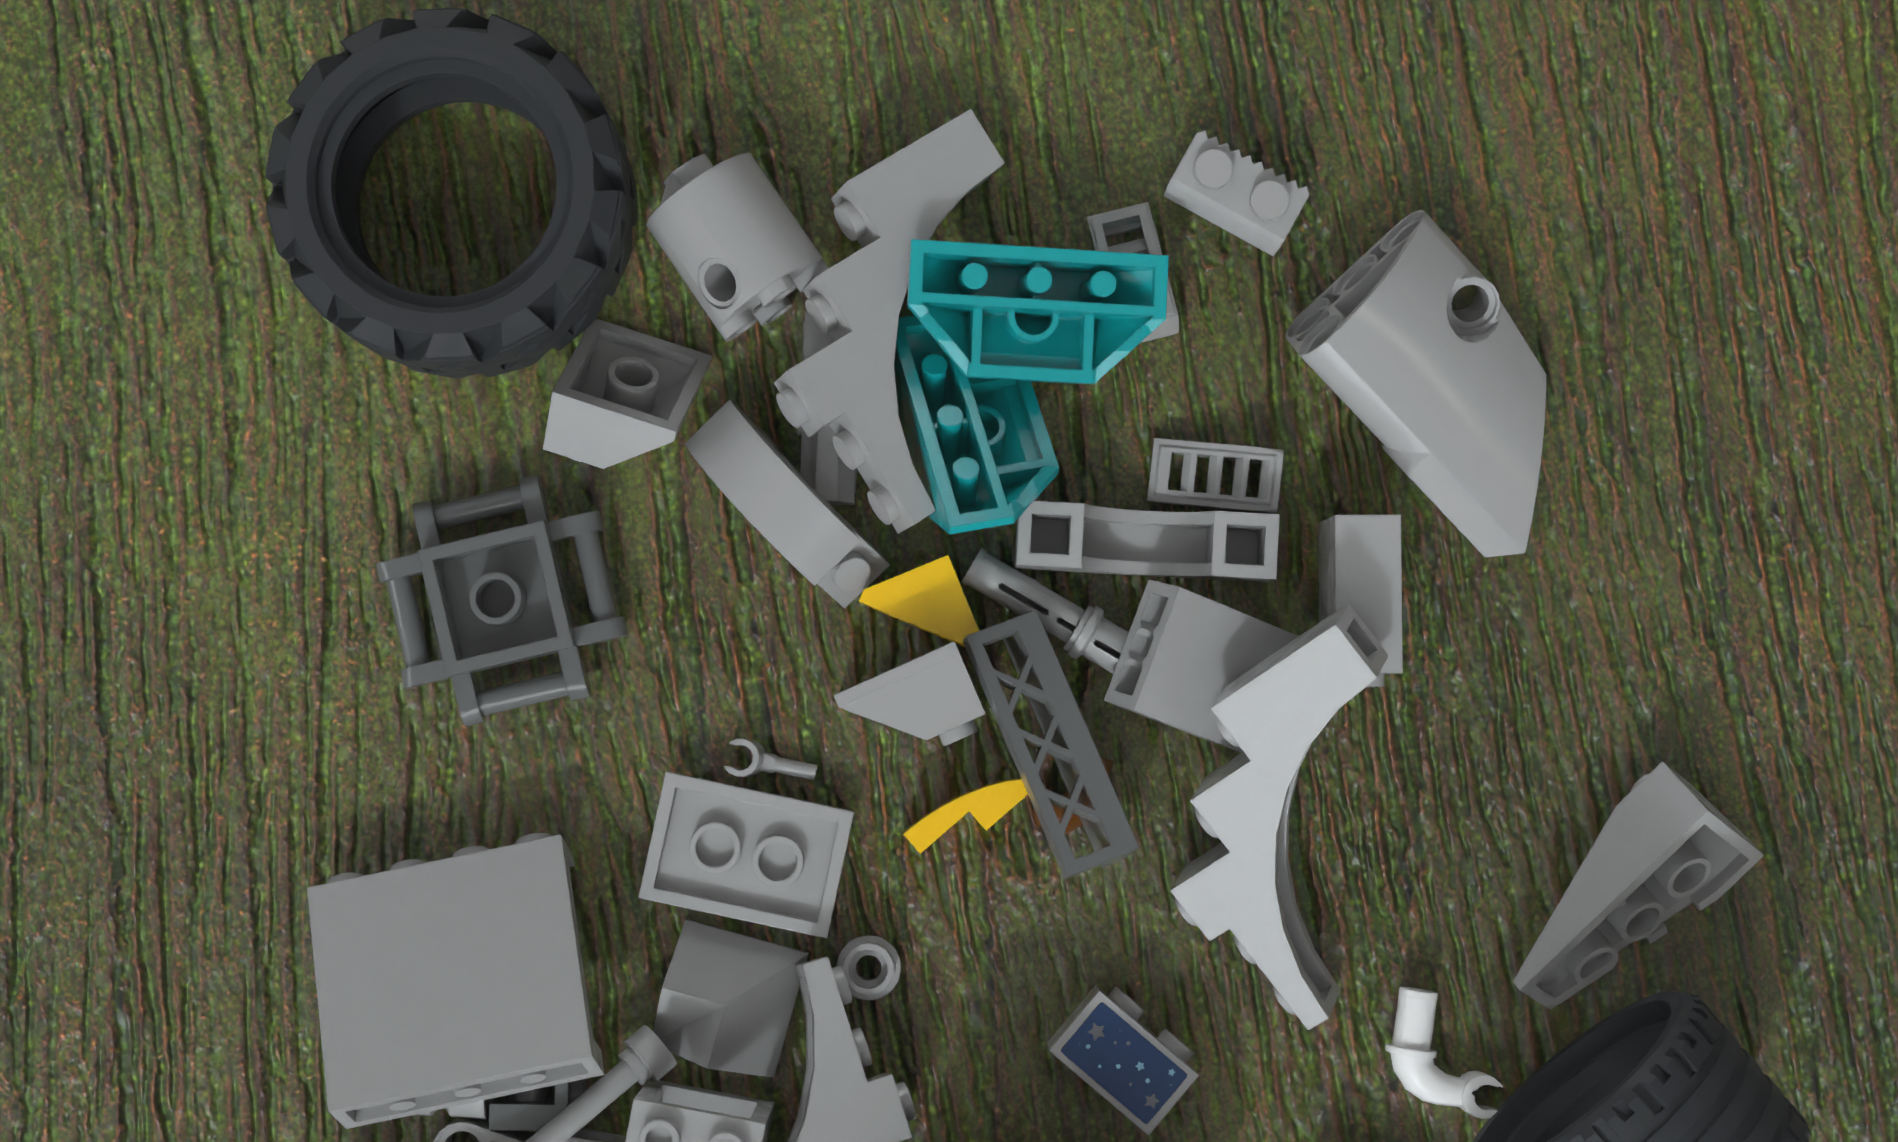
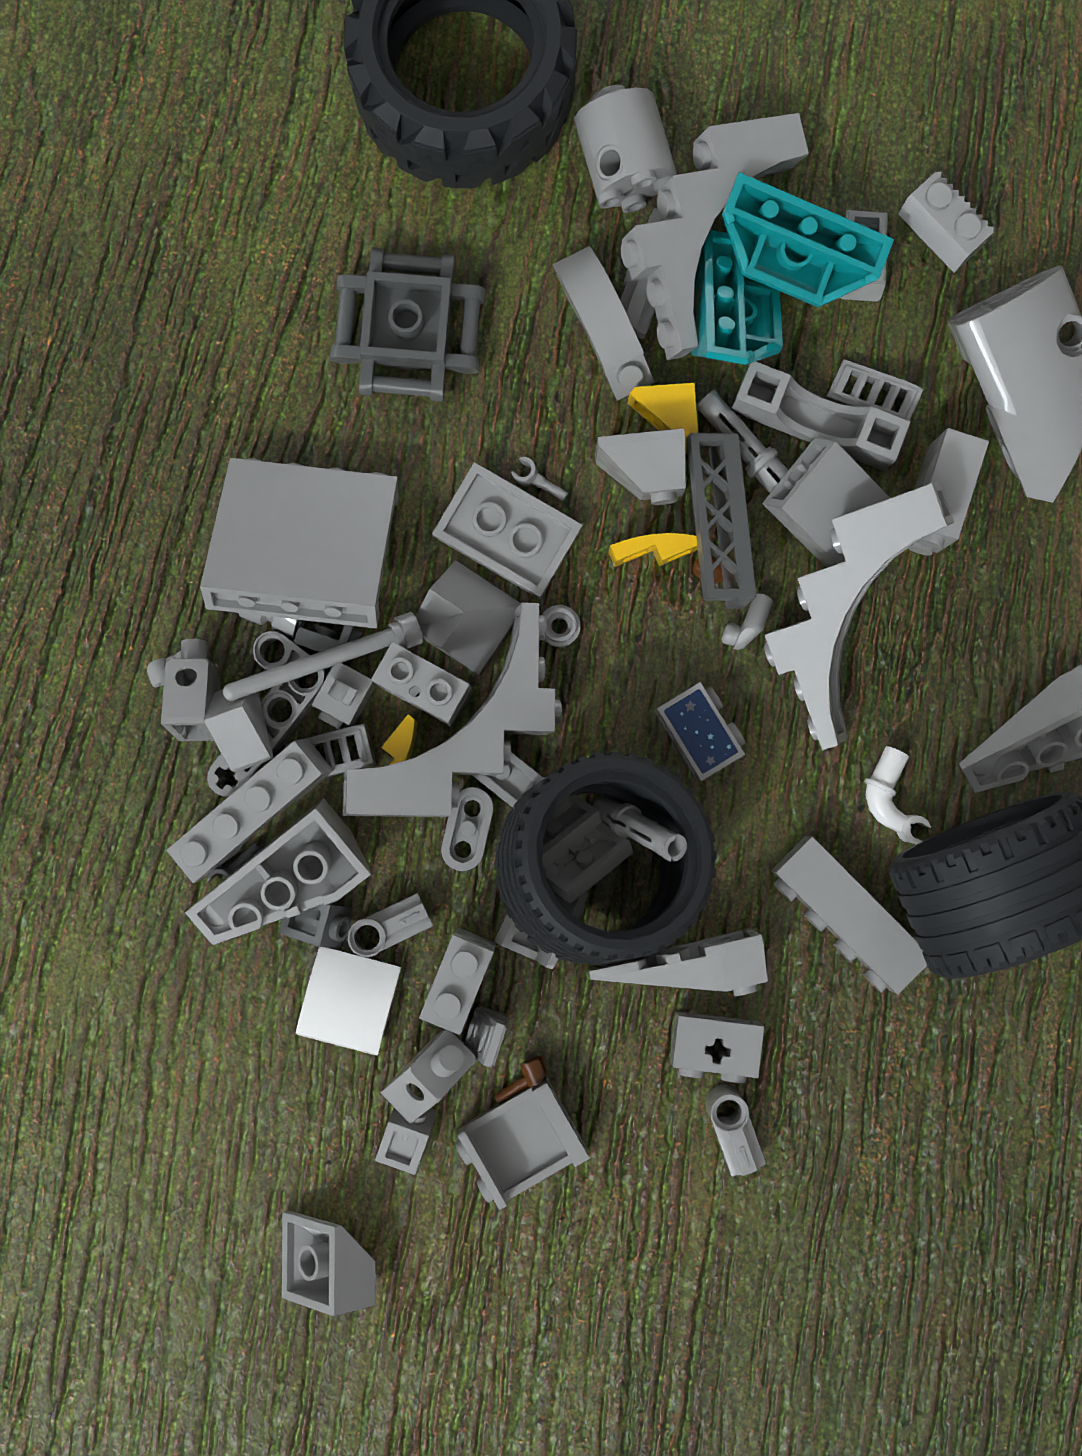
camera: 20 degrees right, 0 degrees up
light grey slope [543,318,712,469] -> none
none -> light grey arm [721,594,773,650]

